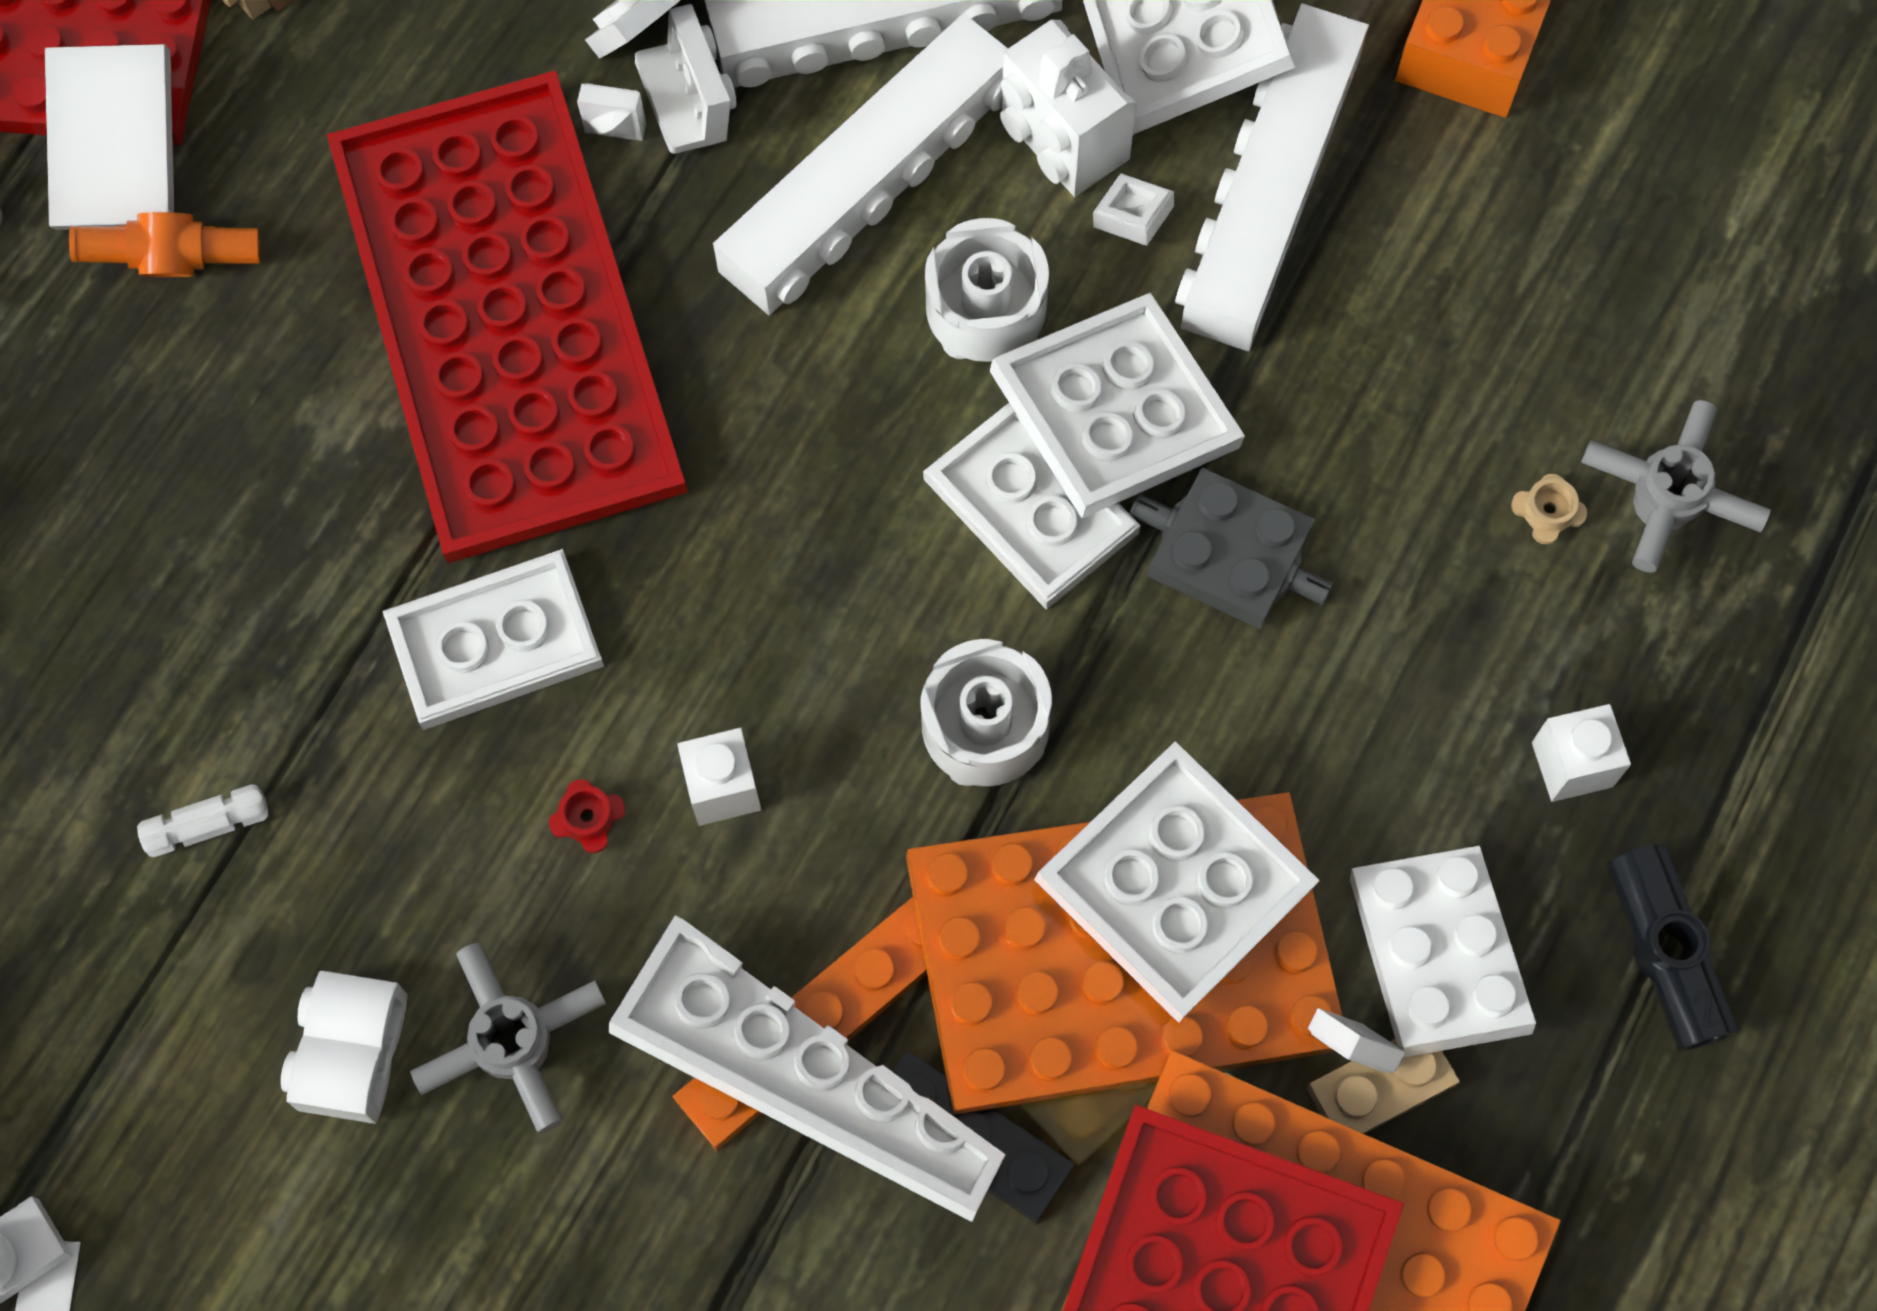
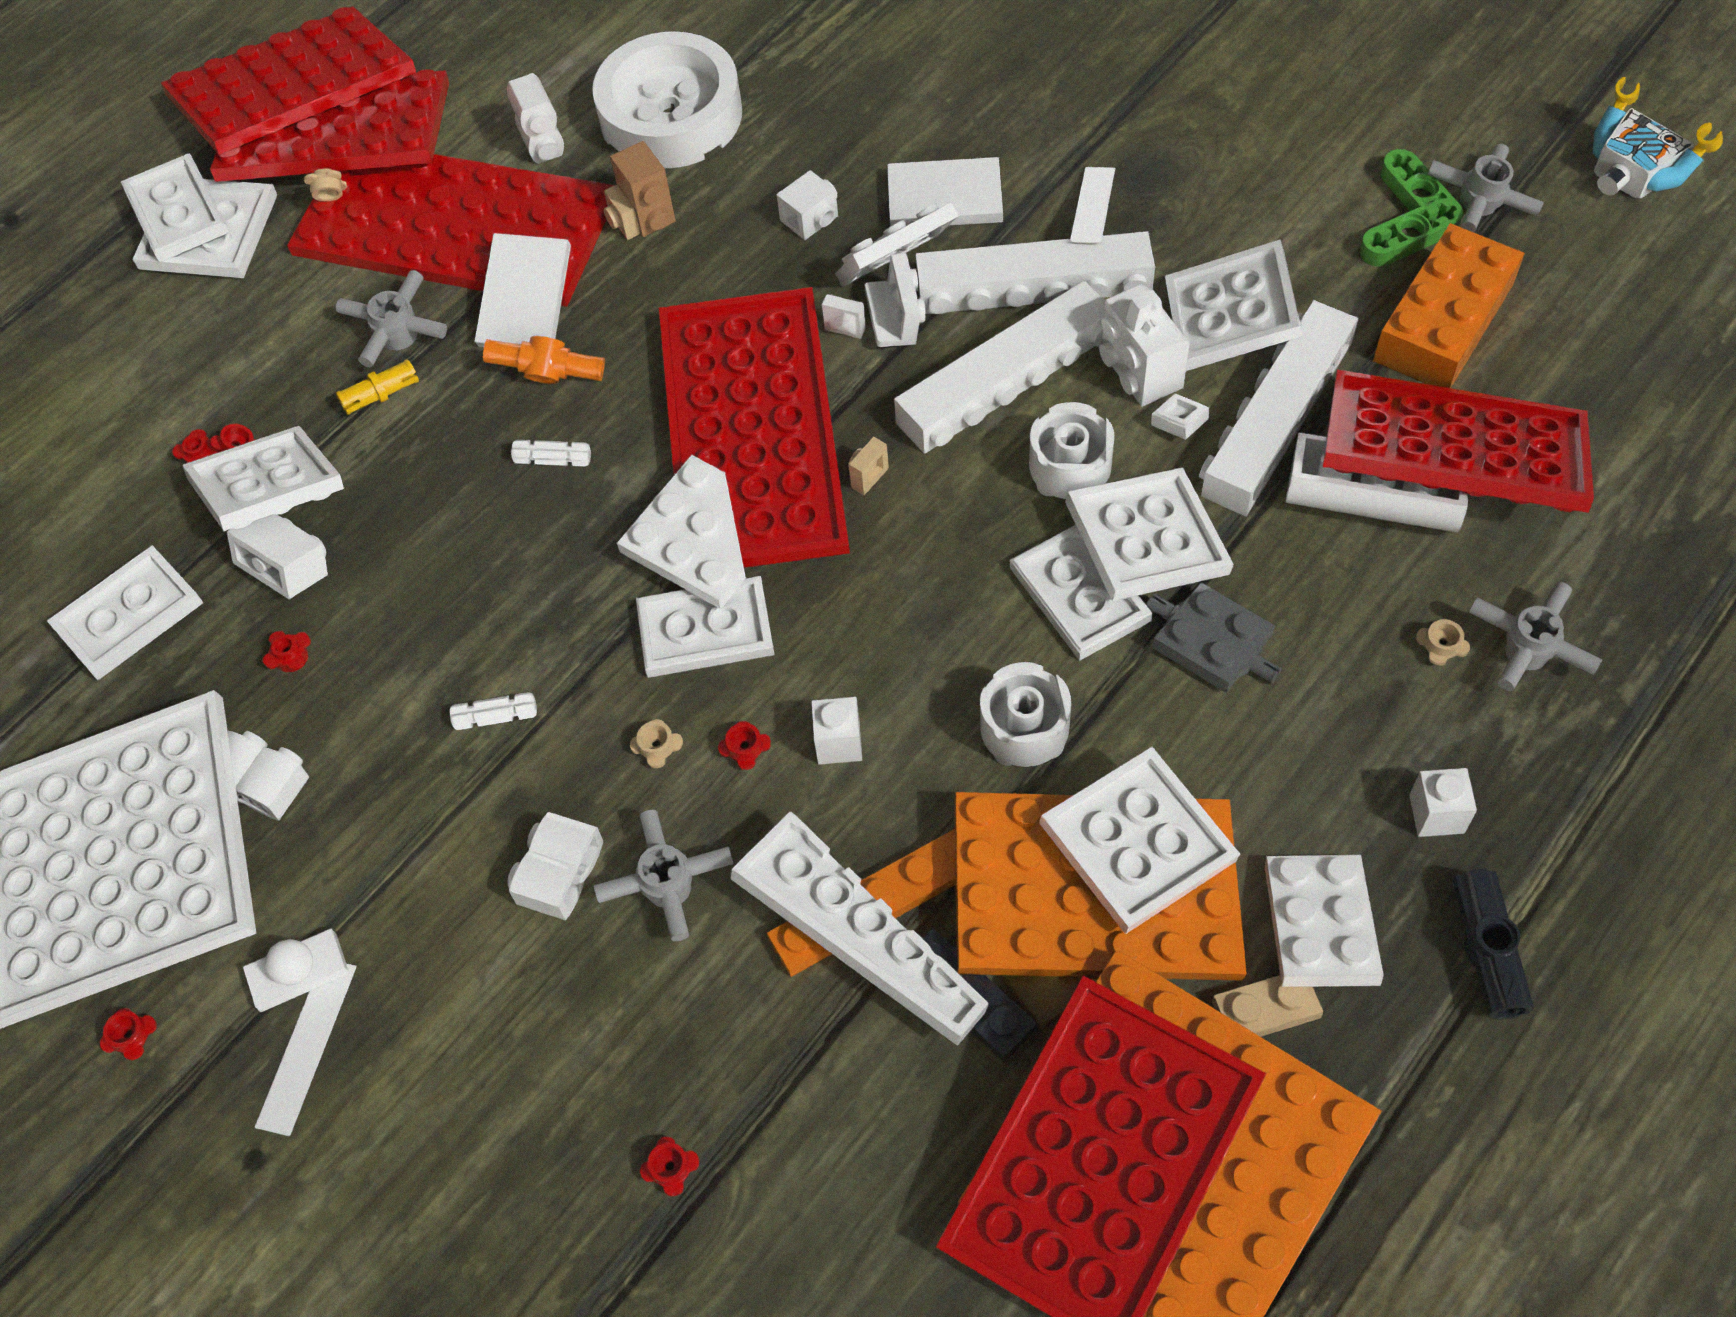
camera: 15 degrees right, 10 degrees down
white tile [1308,1008,1405,1074] -> none
none -> white axle [511,440,591,466]
none -> white plate [617,455,746,609]
none -> tan plate [630,719,683,768]
none -> tan plate [848,437,889,495]
none -> white brick [1285,433,1468,533]
none -> red plate [1322,369,1594,513]

